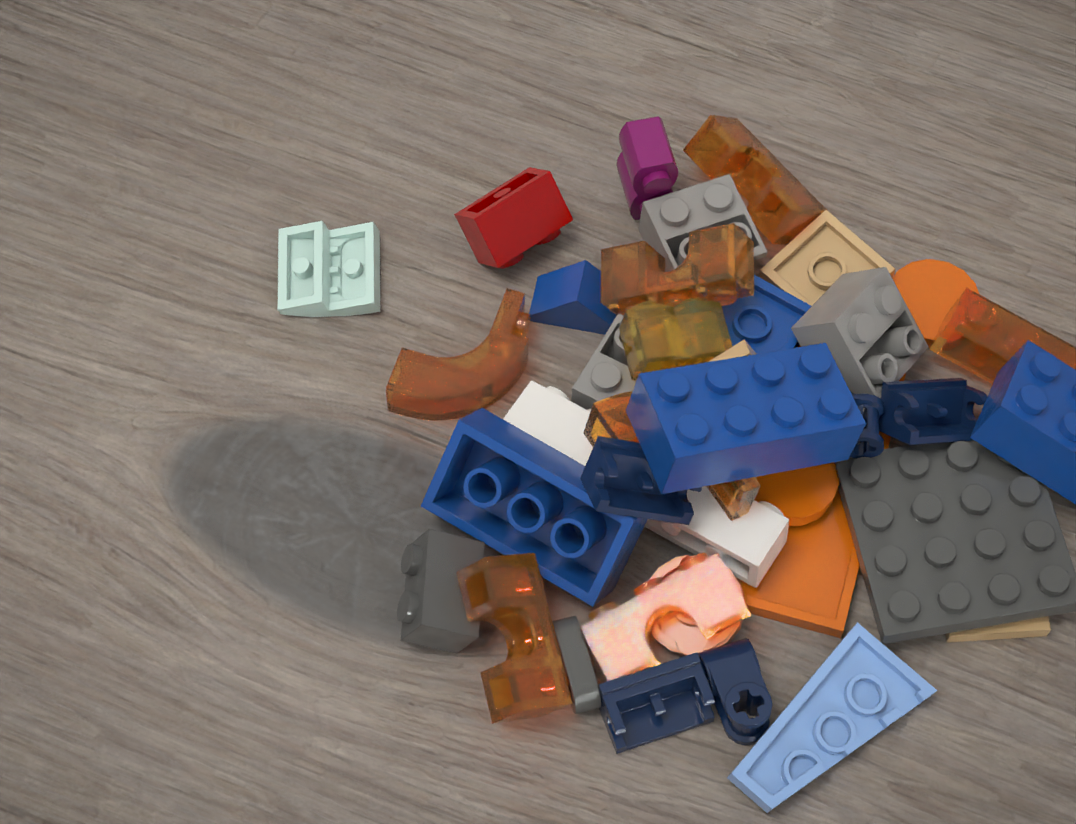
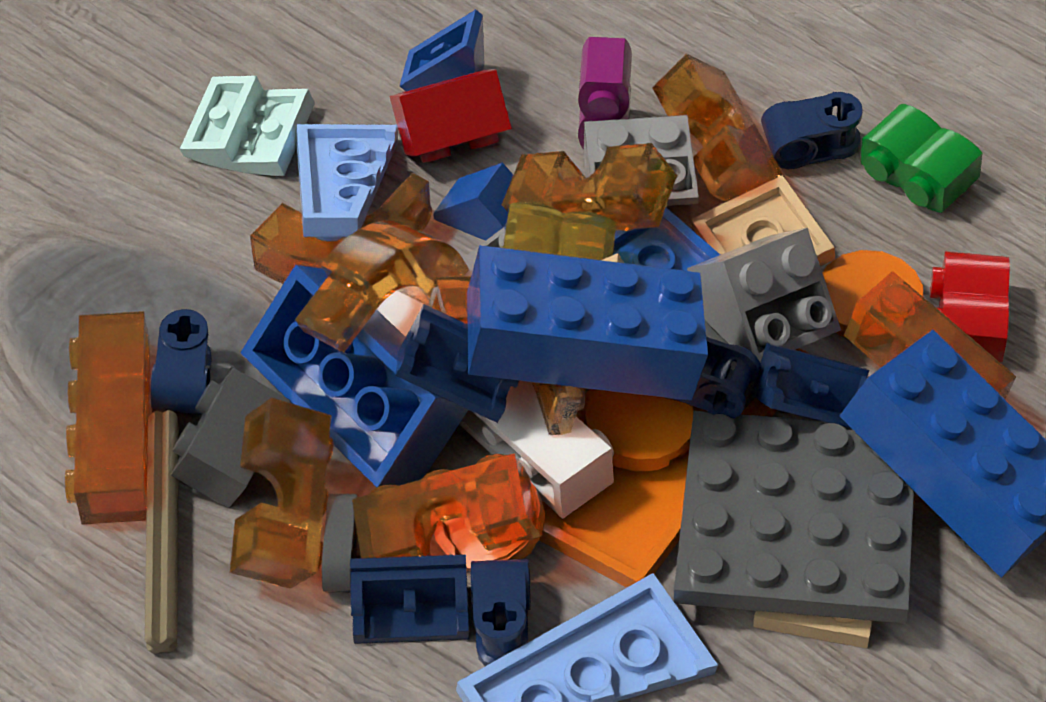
camera: 20 degrees right, 10 degrees down
none -> clear orange brick [65,311,150,525]
none -> dark tan axle [144,410,179,654]
none -> dark blue piece [151,309,212,414]
none -> clear orange arch [295,220,469,353]
none -> light blue wing [297,124,398,241]
none -> blue slope [400,9,485,91]
none -> dark blue piece [761,92,863,170]
none -> green brick [861,104,983,213]
none -> red brick [928,251,1010,363]

